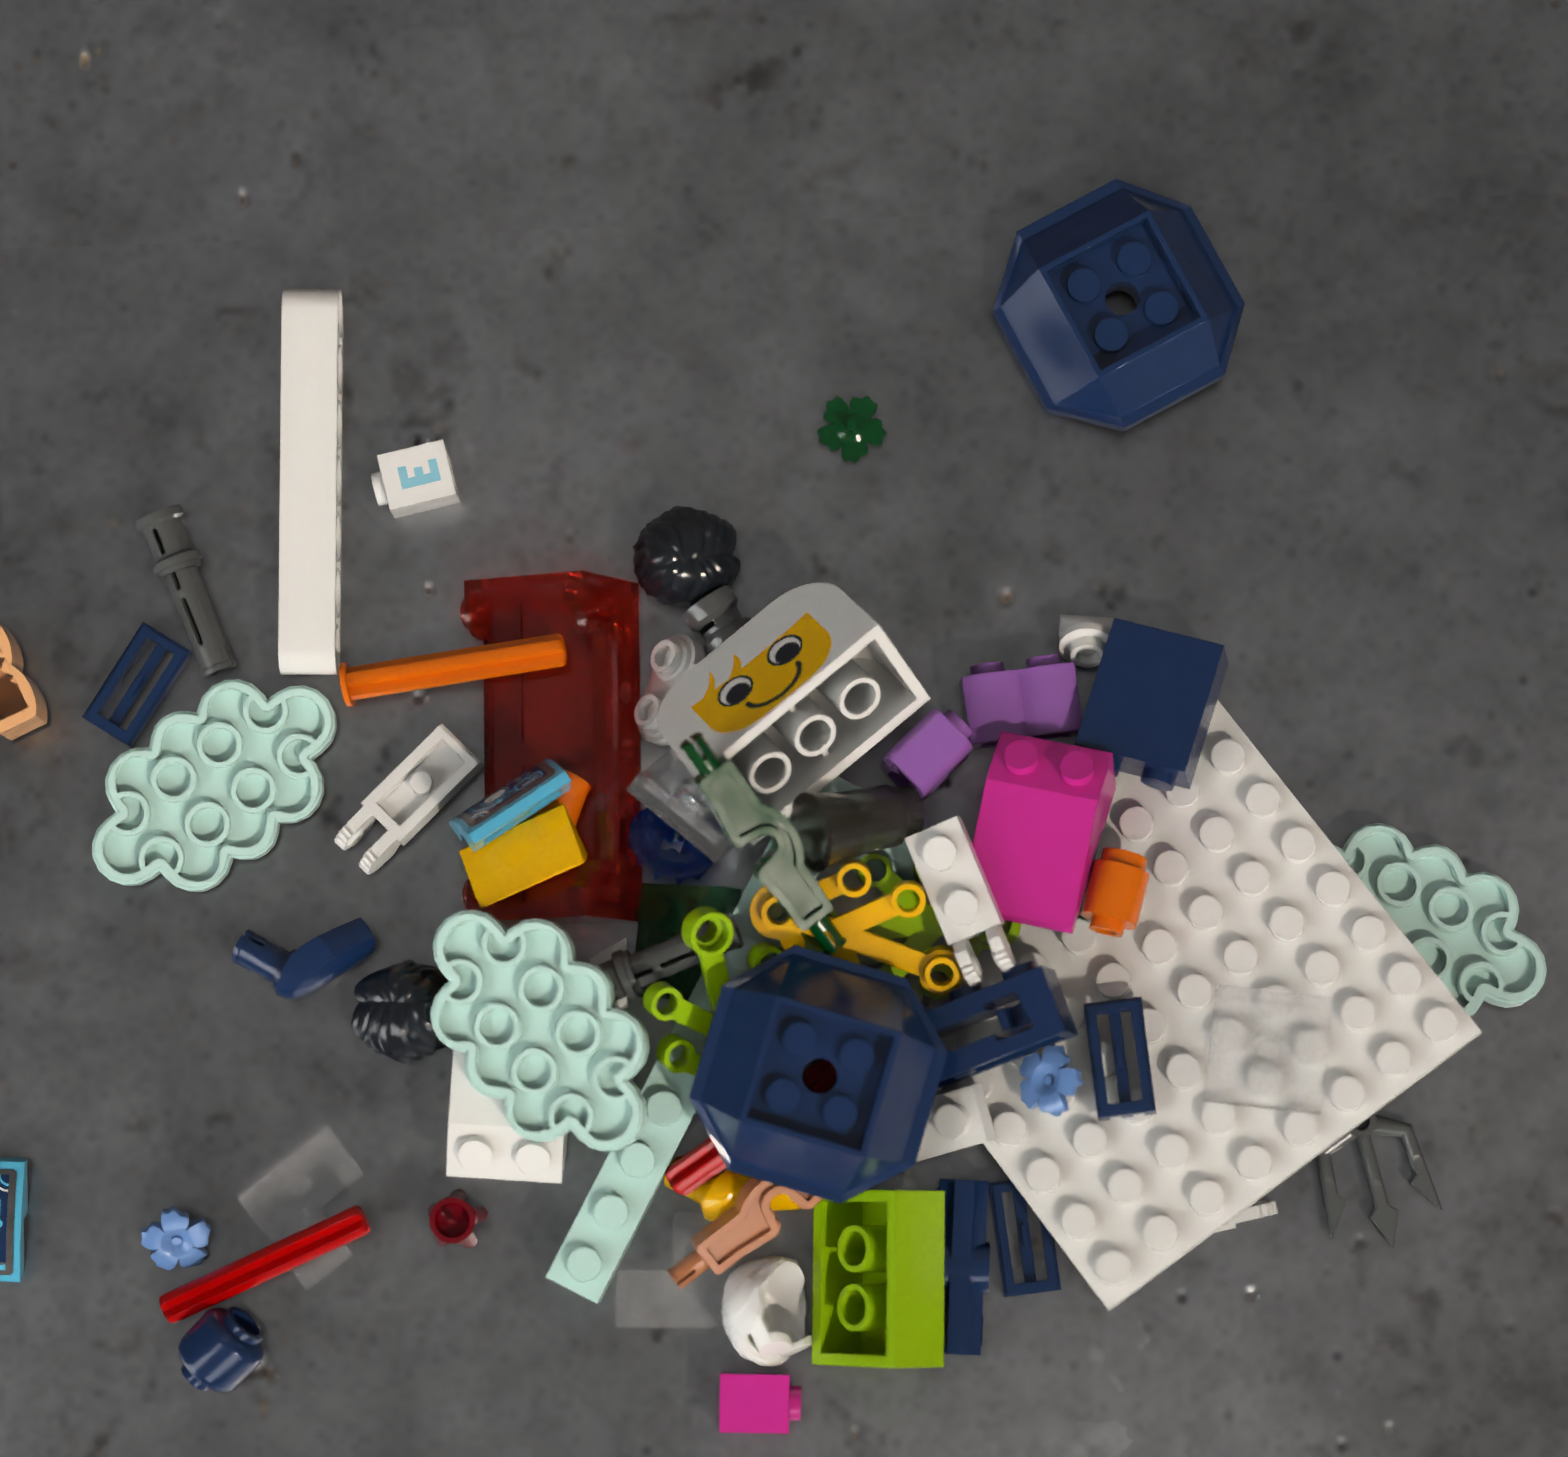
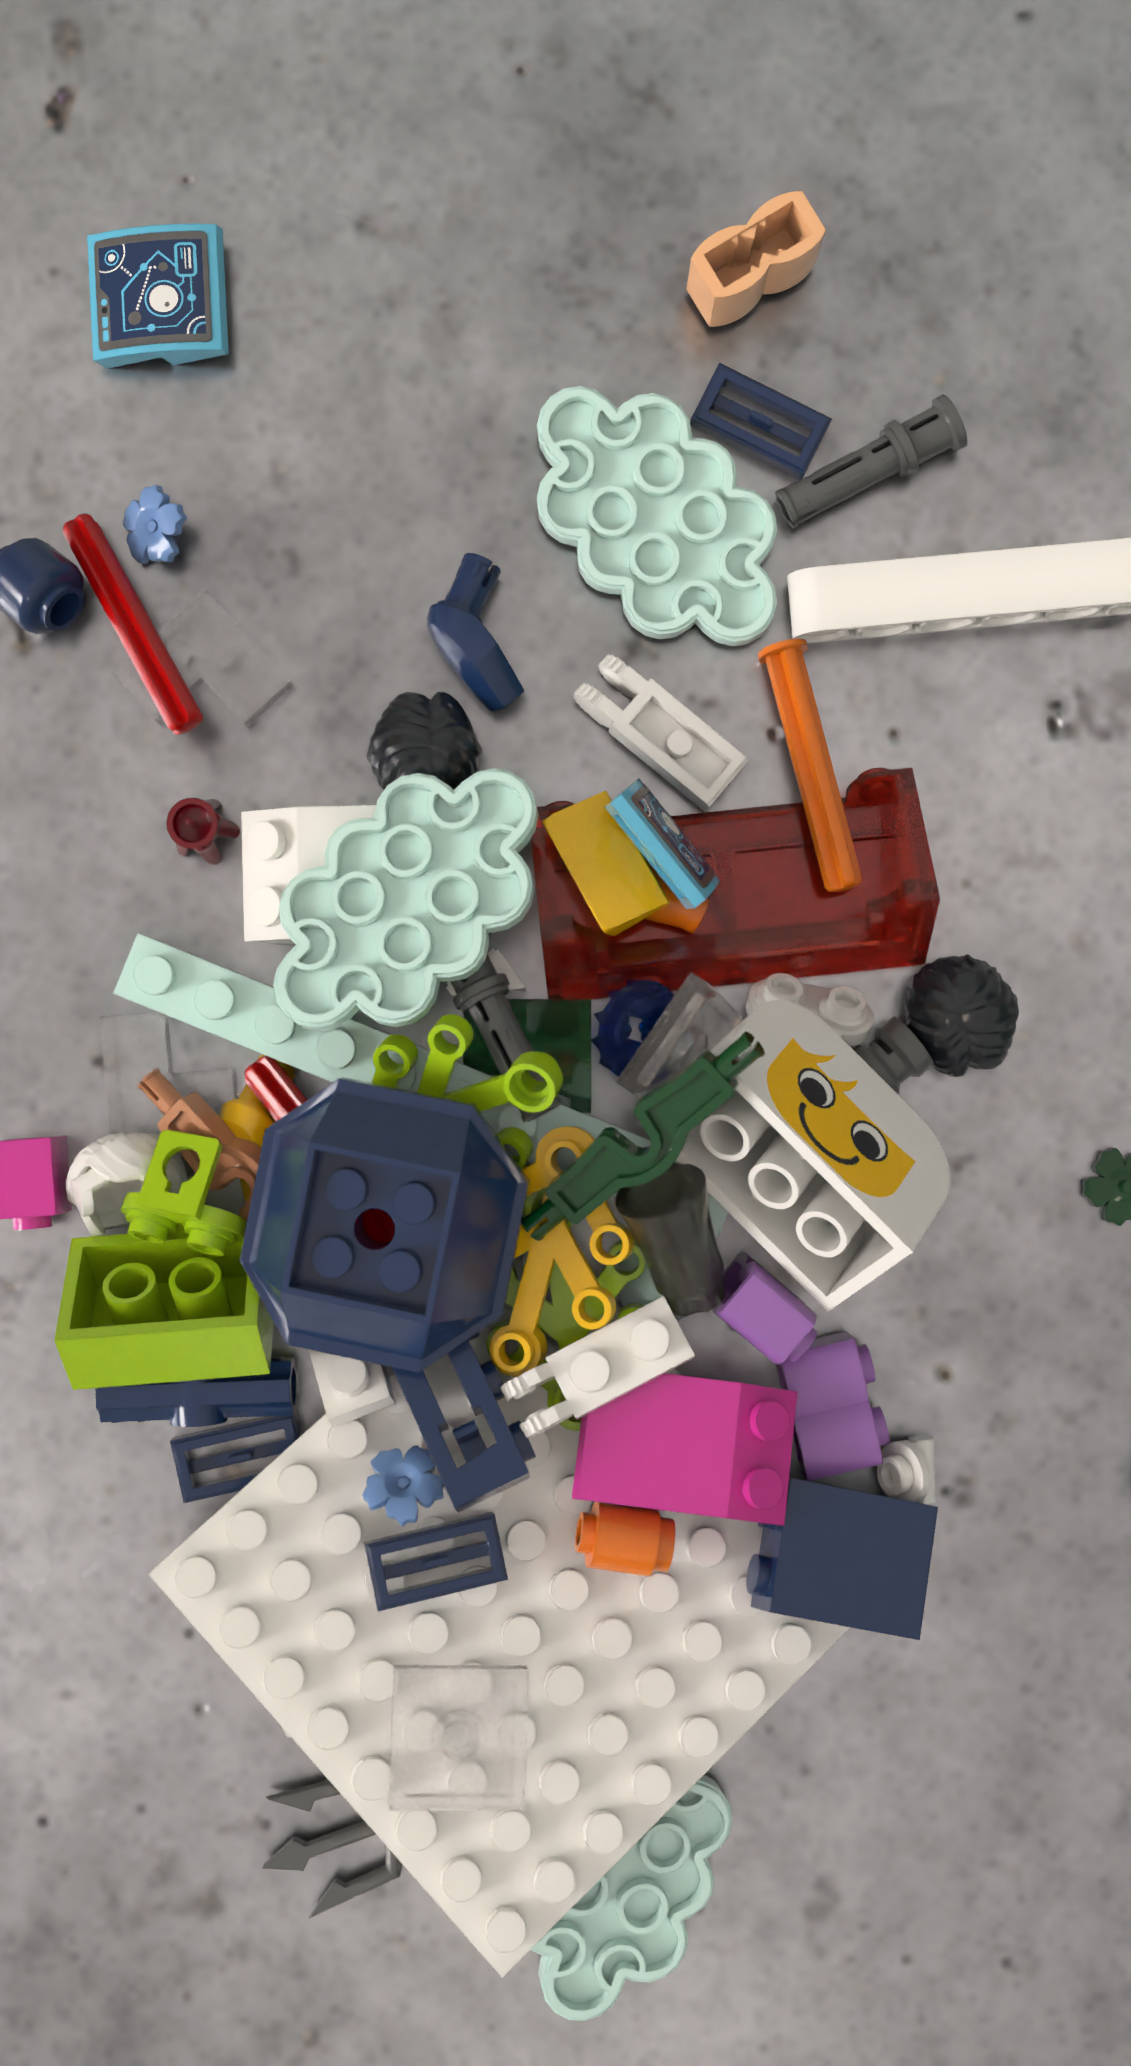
camera: 85 degrees right, 5 degrees up
white brick [371,439,460,518] -> none
none -> lime bracket [121,1130,247,1256]

